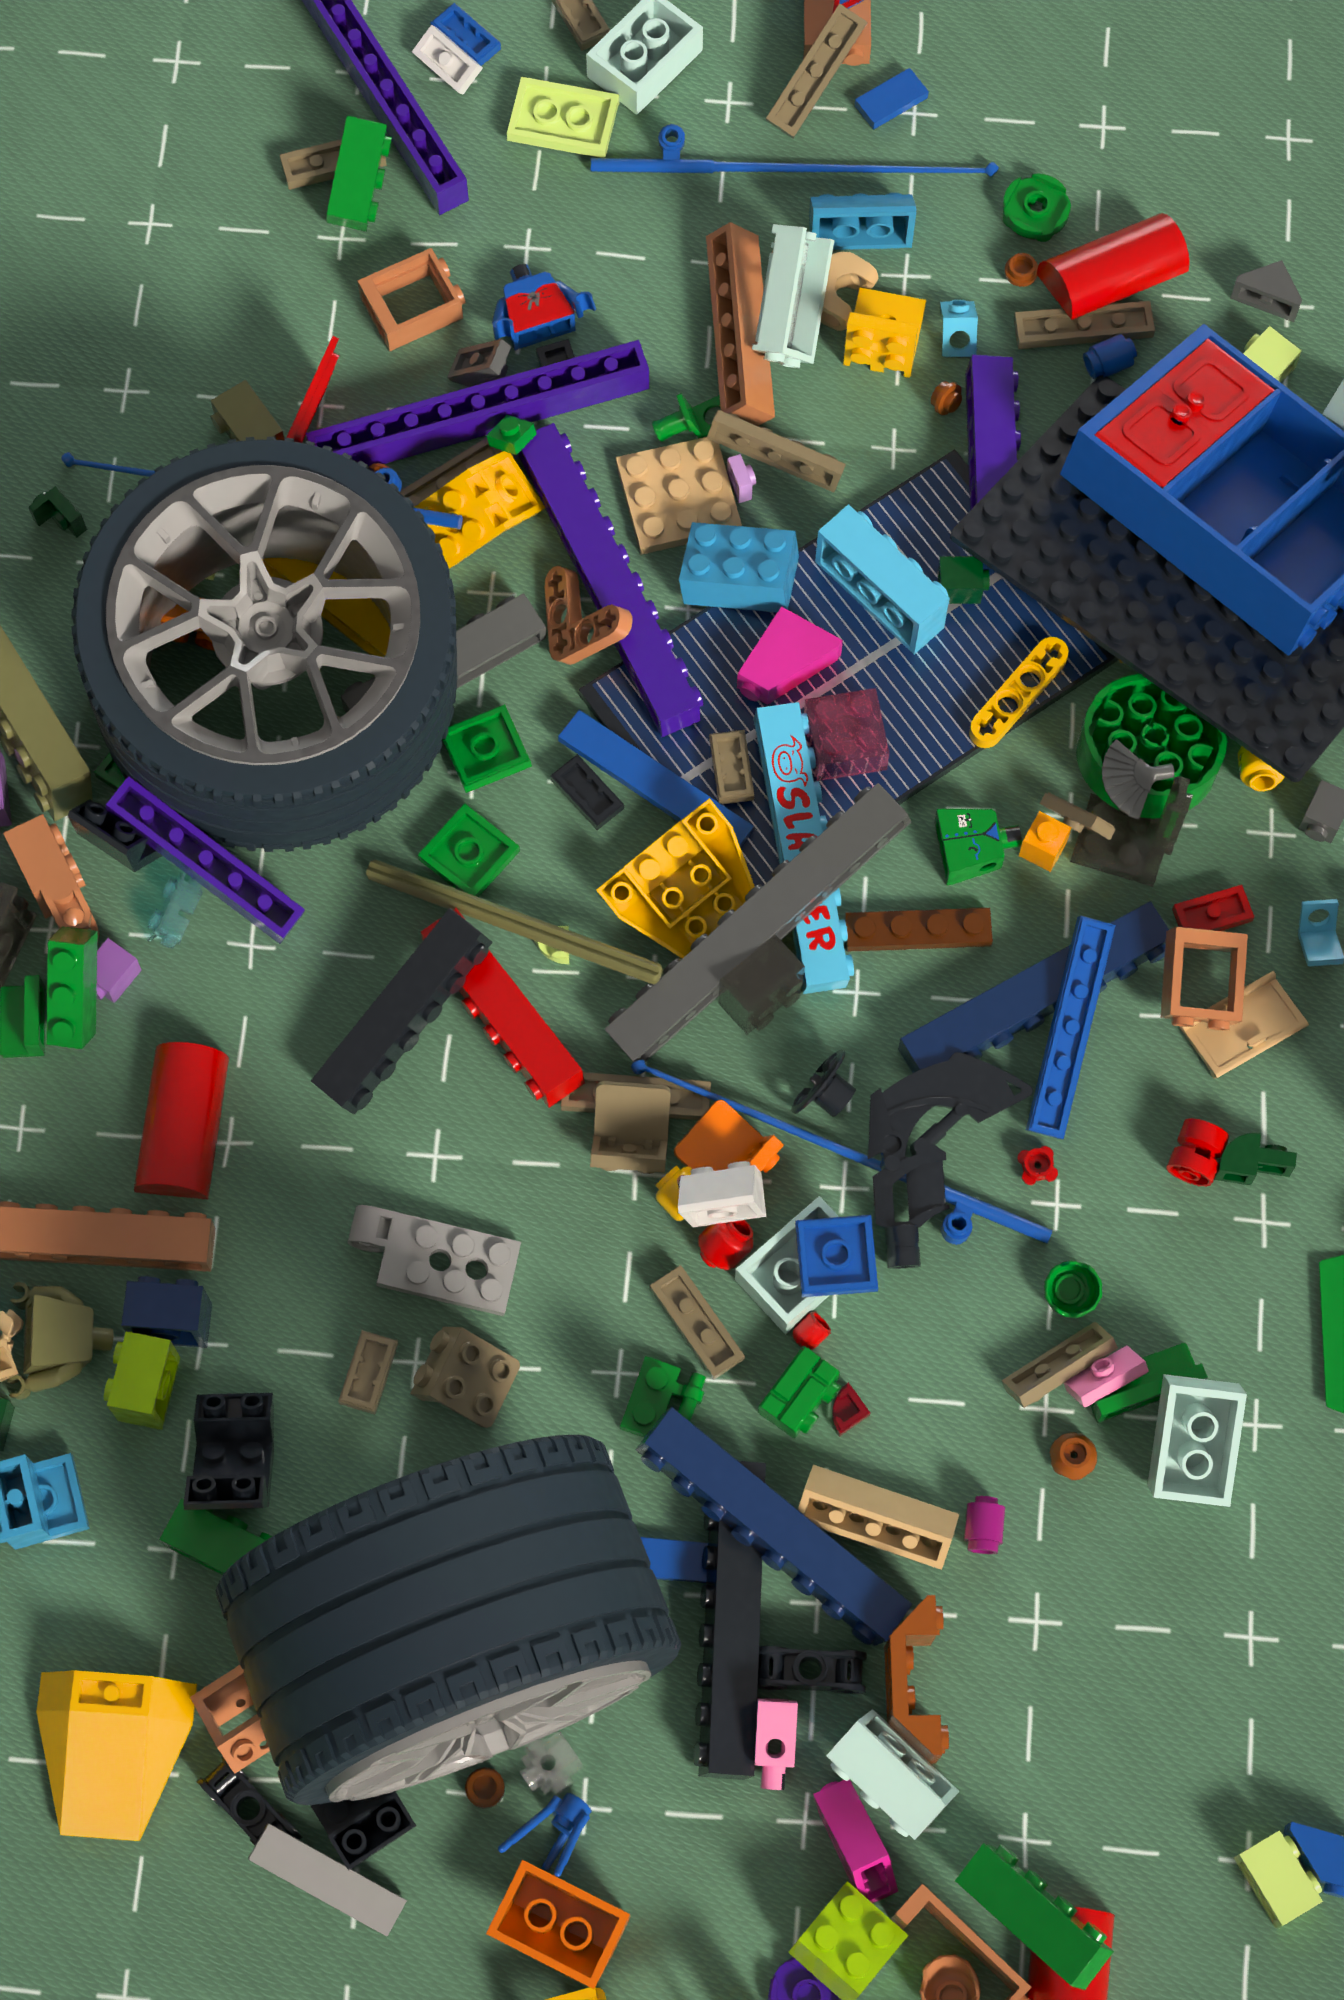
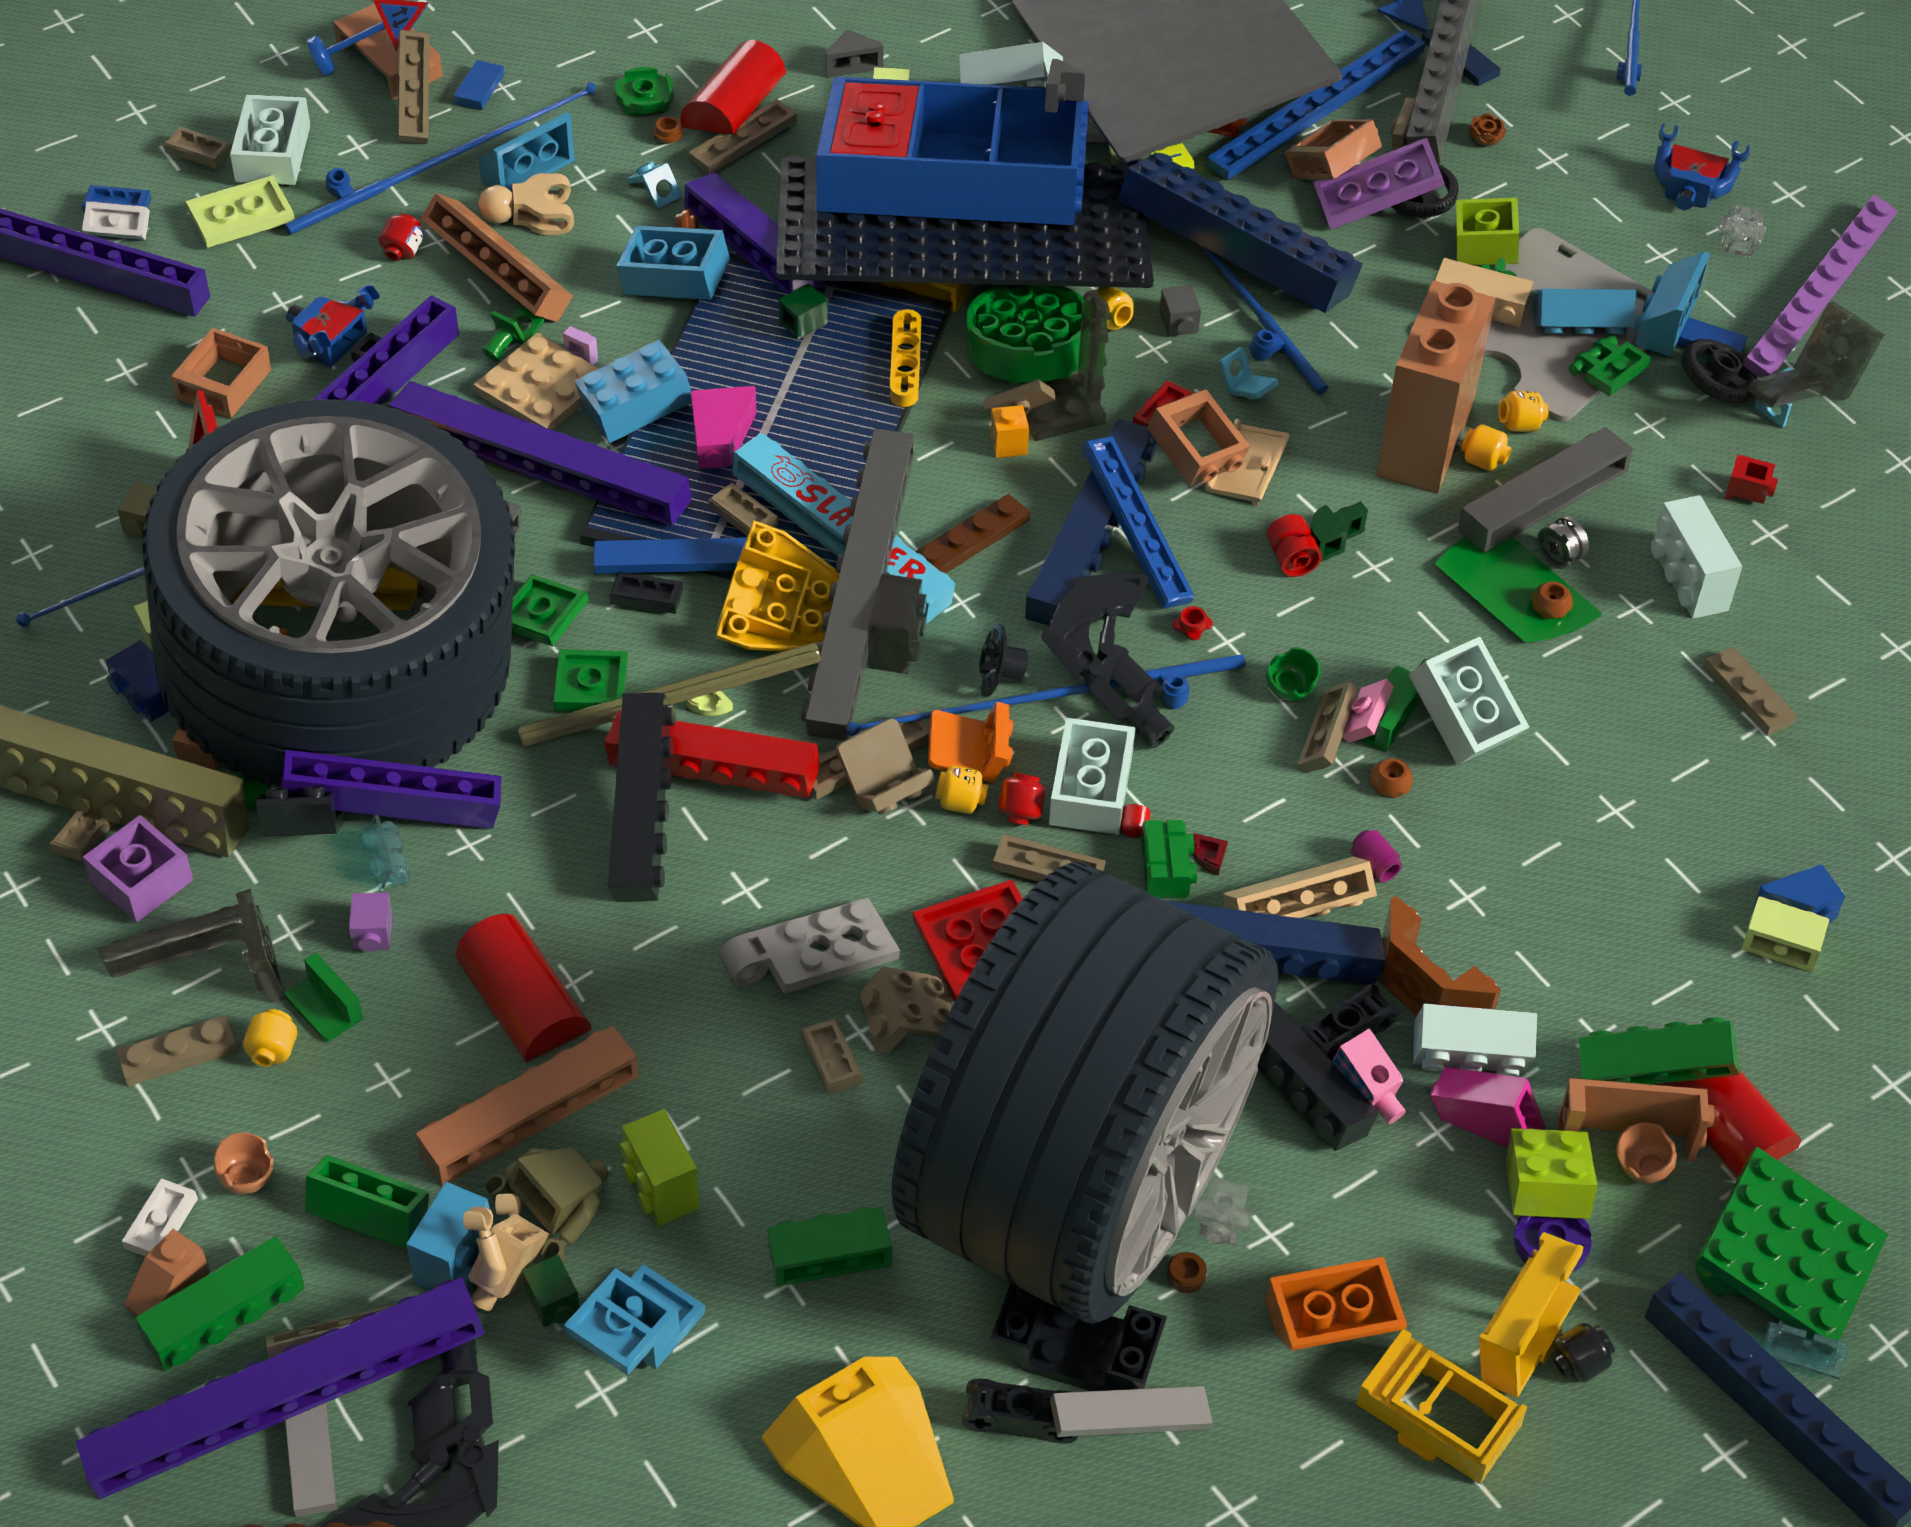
camera: 40 degrees left, 20 degrees down
nougat brick [3,814,99,945] -> none
dark green bracket [29,486,88,538] -> none
green brick [47,926,98,1049] -> none
dark blue brick [121,1276,212,1348] -> none
black slope [183,1393,274,1510] -> none
nougat window [190,1665,270,1774] -> none
dark tan plate [280,139,387,190] -> none
green brick [326,116,392,232] -> none
dark grey slope [447,339,511,387] -> none
green plate [486,415,537,455] -> none
blue plant [498,1793,592,1877] -> none
nougat beam [544,566,632,665] -> none
white slope [678,1161,767,1227] -> none
dark tan plate [707,410,846,492] -> none
light aqua door [752,224,834,368] -> none
blue plate [795,1215,878,1297] -> none
clear pink brick [804,688,890,781] -> none
medium azure brick [815,504,950,655] -> none
yellow bracket [843,288,926,378] -> none
green torso [934,809,1022,885] -> none
blue brick [1083,334,1137,379] -> none
dark grey hand [1102,739,1174,820] -> none
none -> red head [378,213,424,261]
none -> dark azure brick [616,225,730,300]
none -> red plate [913,879,1023,1002]

